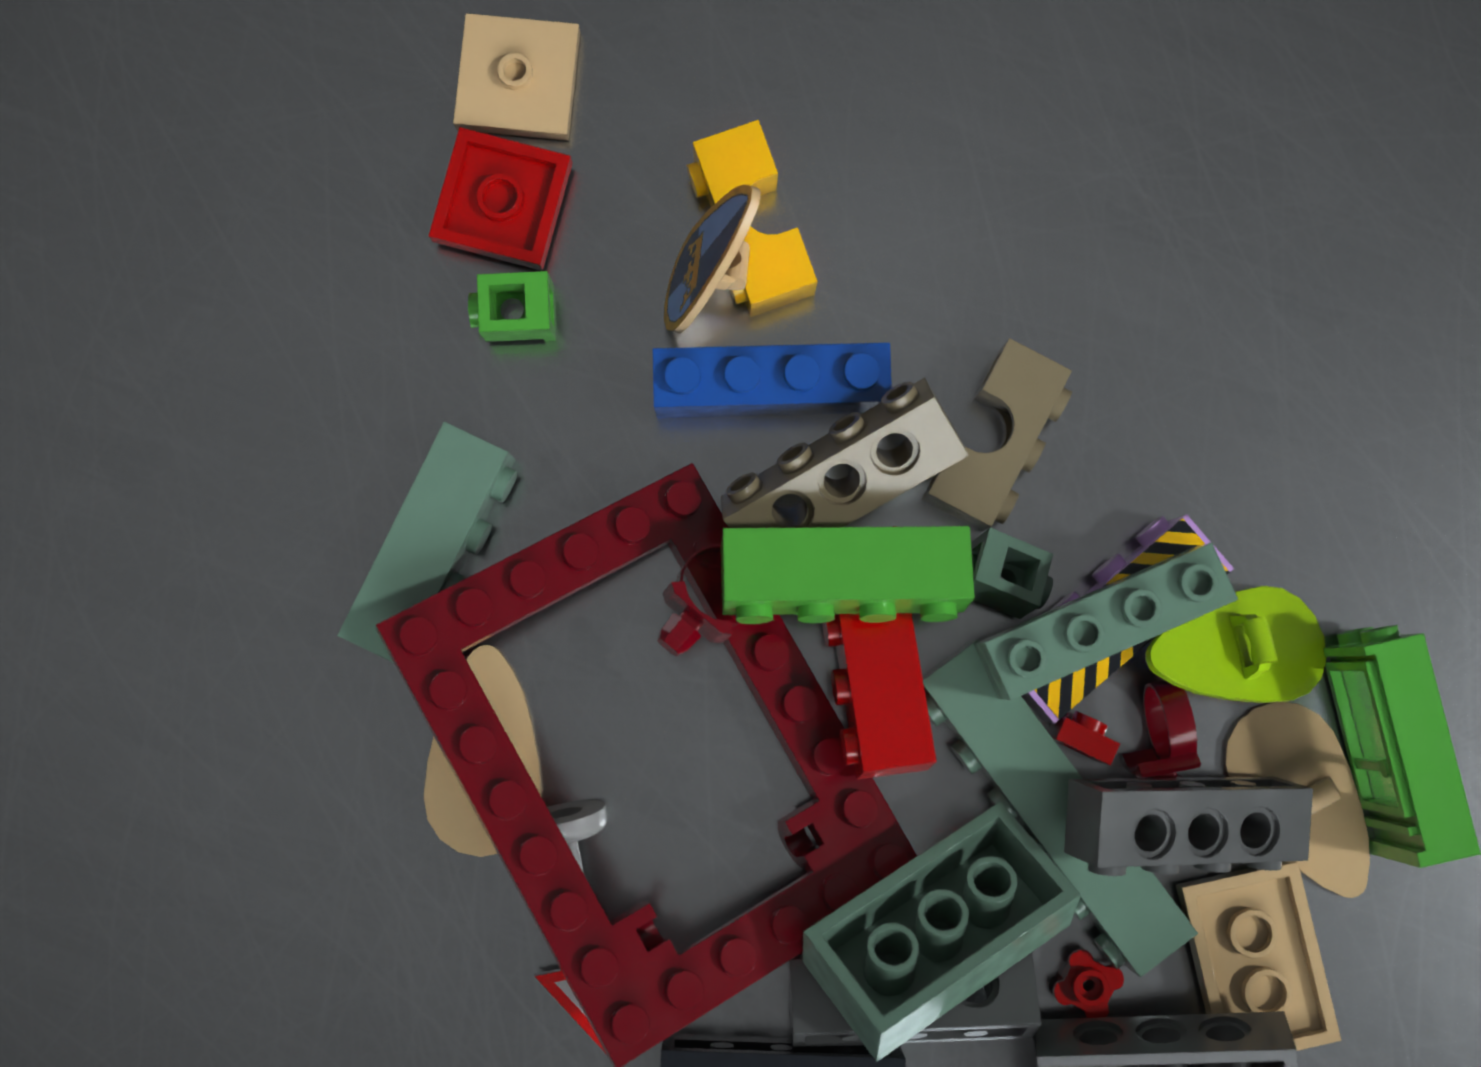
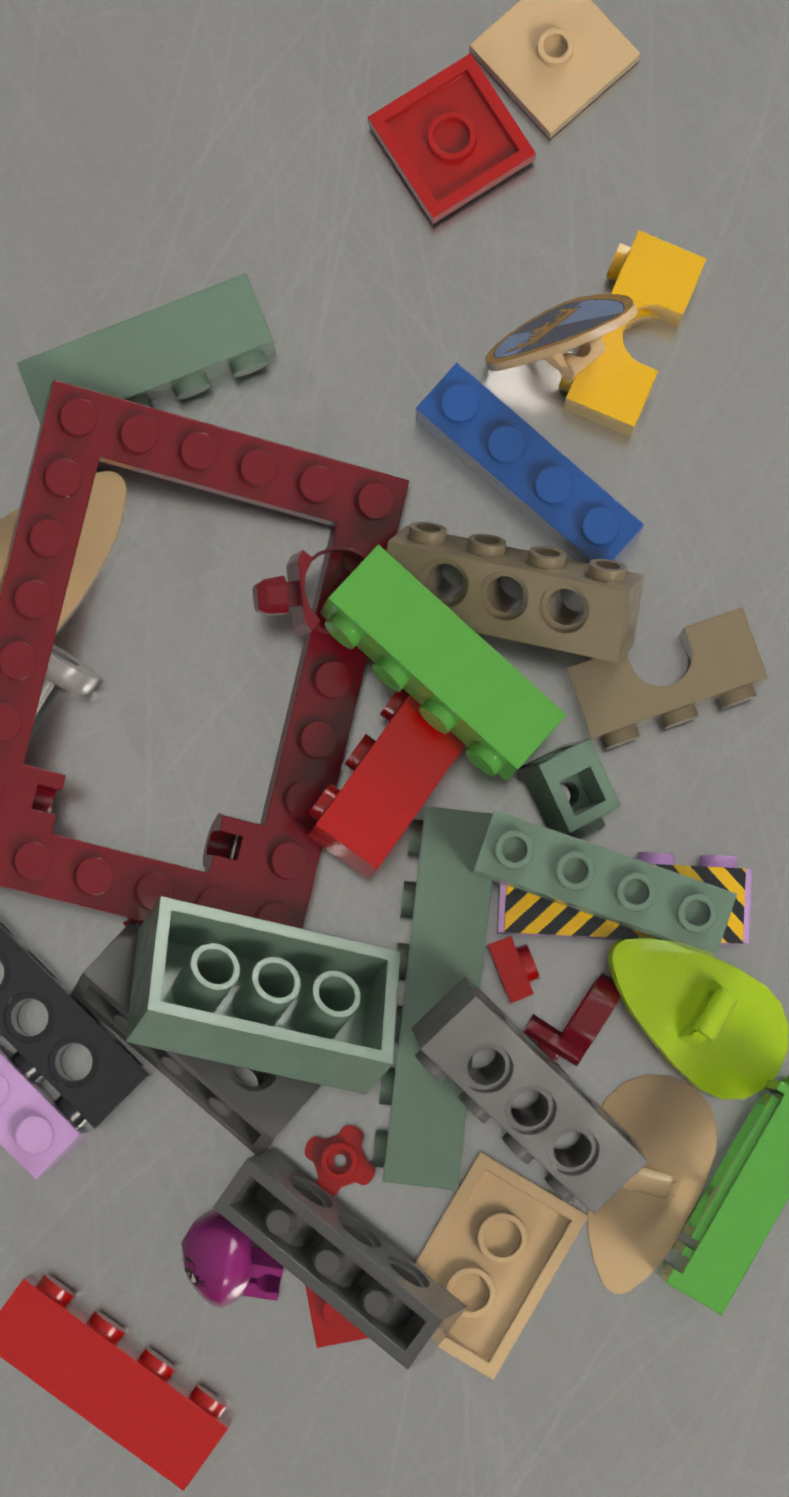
camera: 50 degrees right, 0 degrees up
bright green brick [468,271,556,342] -> none

